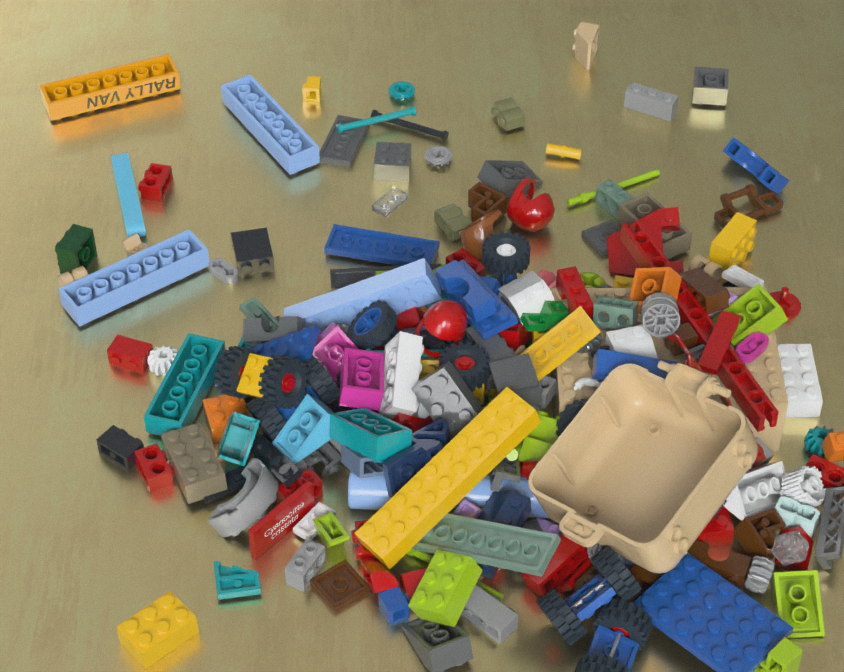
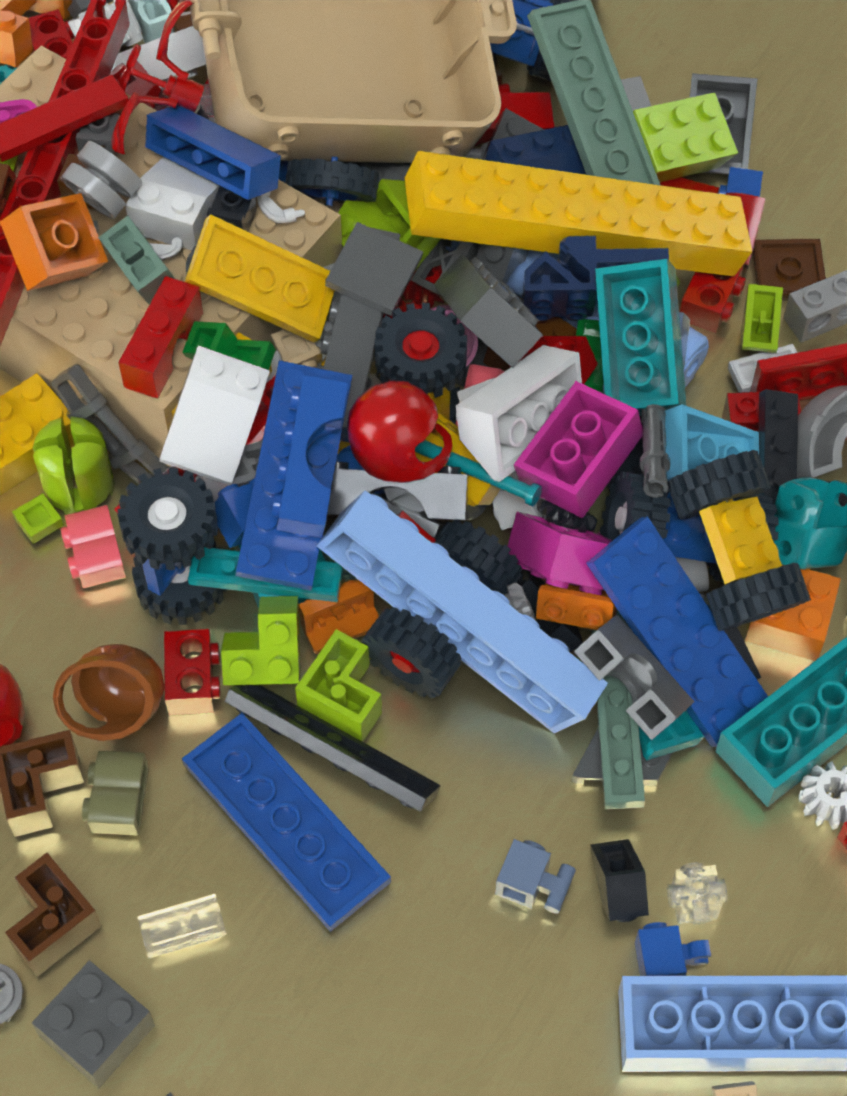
camera: 145 degrees left, 15 degrees up
light grey beam [209,258,239,284] -> none
black brick [231,227,274,275] -> none
black wheel [347,301,398,350] -> none
none -> reddish brown brick [5,853,102,977]
none -> sand blue brick [495,839,576,914]
none -> black slope [590,839,649,922]
none -> blue brick [635,922,711,976]
none -> dark grey pin [640,404,670,498]
none -> clear brick [667,862,727,924]

